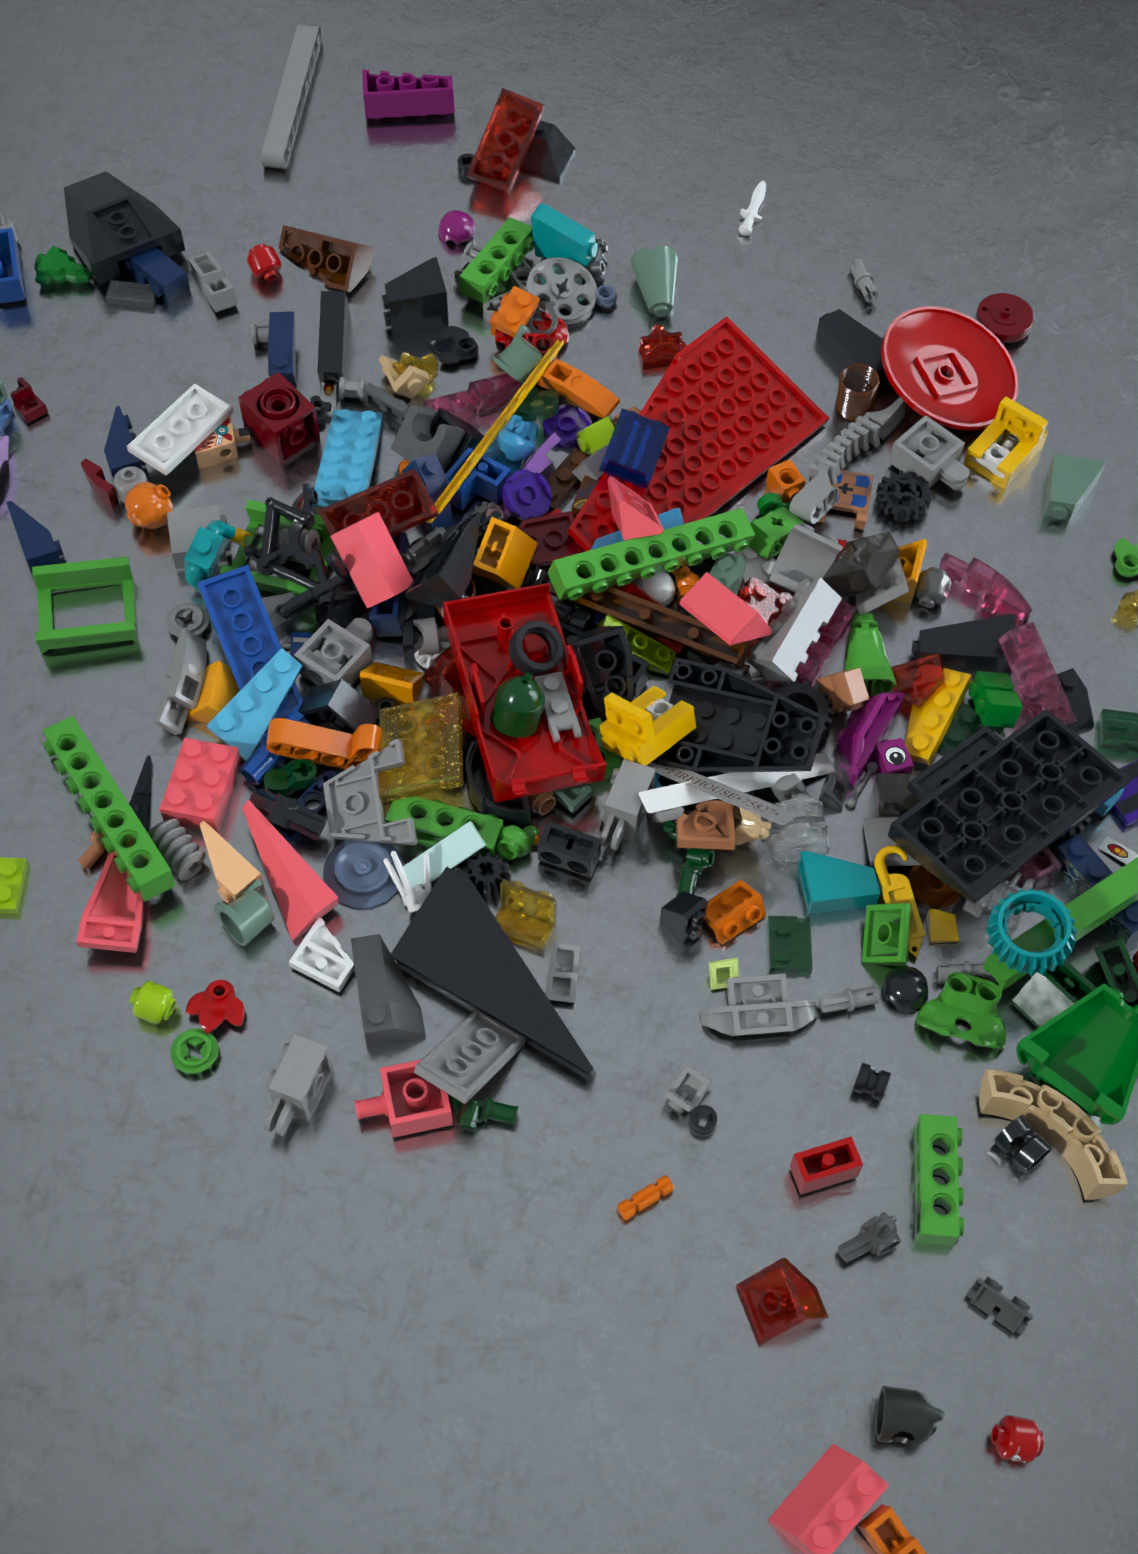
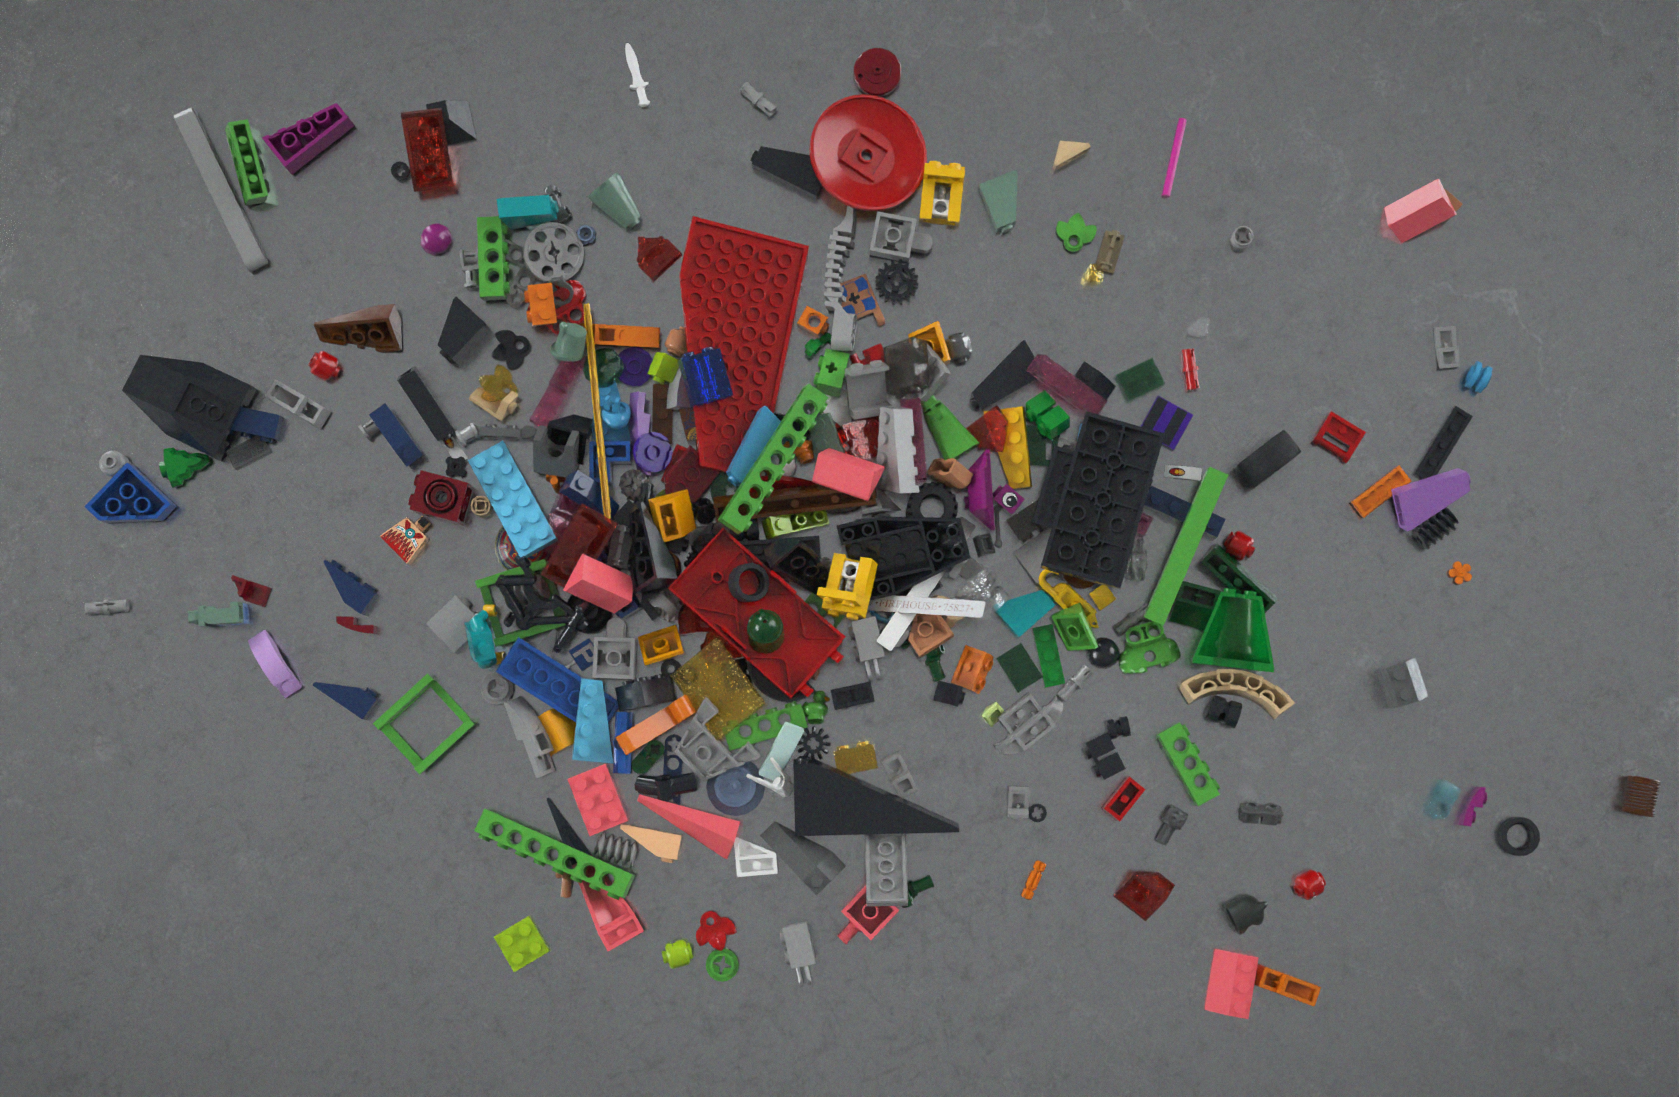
camera: 30 degrees left, 25 degrees up
light grey head [113,467,148,503] -> none
orange plant [125,482,173,529] -> none
white tile [127,383,234,476] -> none
sand green hat [214,879,275,946] -> none
light grey hinge [535,671,582,743] -> none
coral slope [607,475,664,540] -> none
reddish brown piece [835,364,880,421] -> none
clear pink slope [939,552,1033,629] -> none
teal gear [986,888,1077,976] -> none
none -> bright green brick [225,119,268,206]
none -> tan wheel [470,496,493,518]
none -> green plate [1032,624,1065,688]
none -> black piece [1083,732,1126,780]

